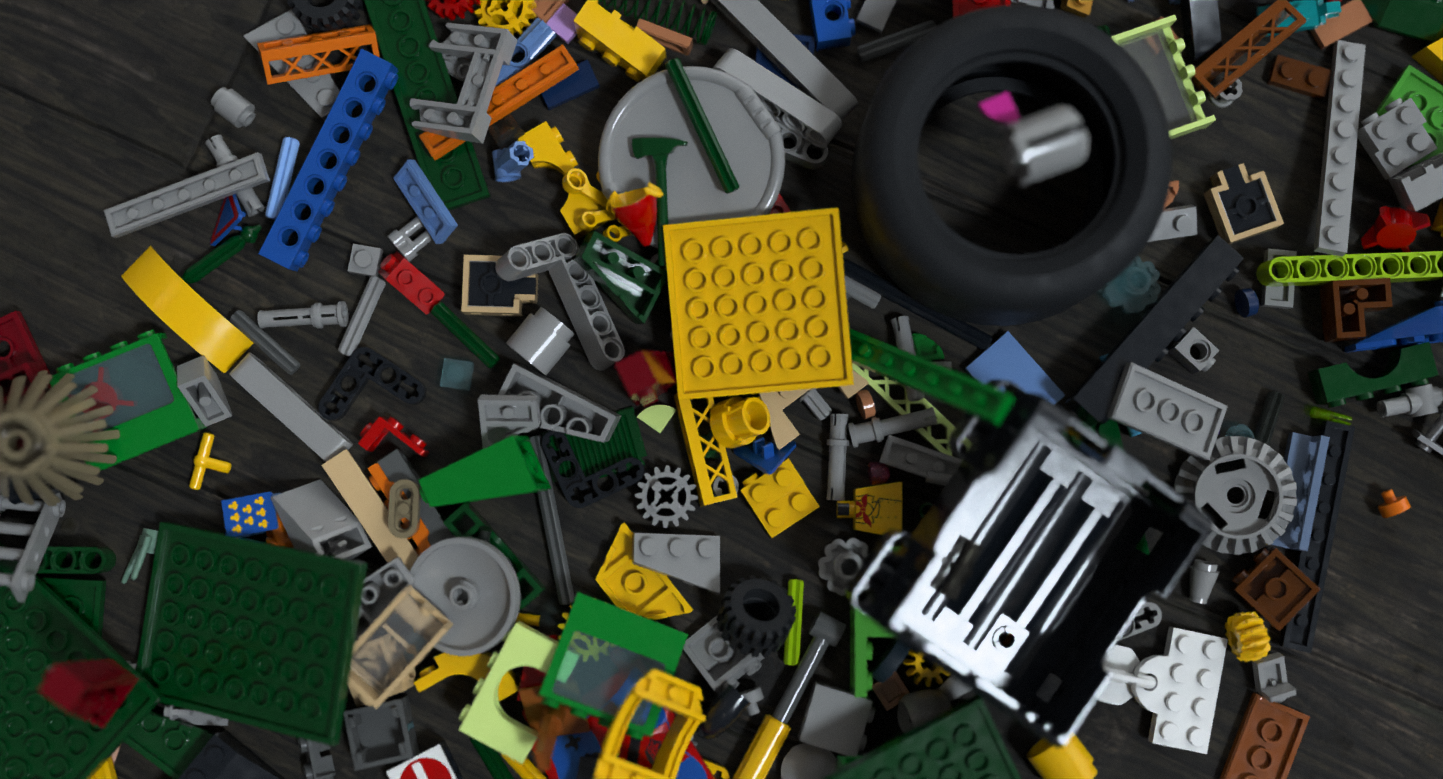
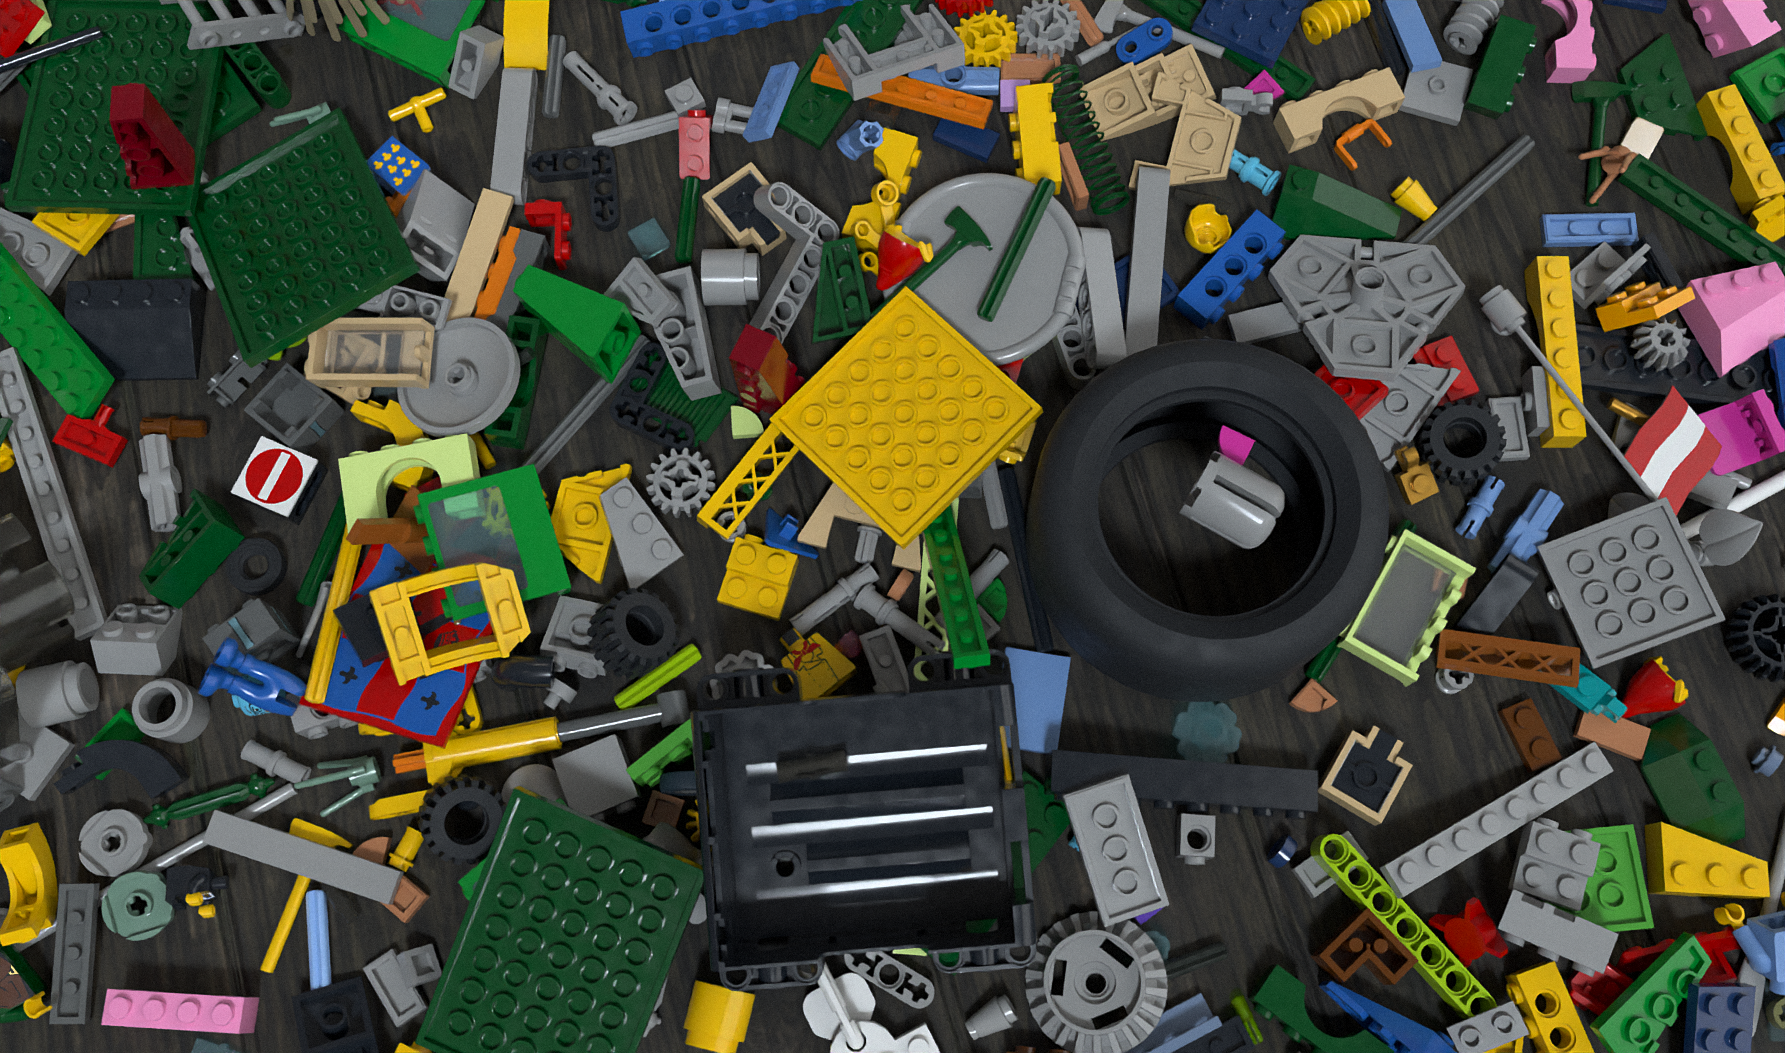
camera: 55 degrees right, 10 degrees down
dark tan plate [388,479,421,538] -> none
yellow piece [710,397,771,449] -> none
light grey plate [1148,205,1197,242] -> none

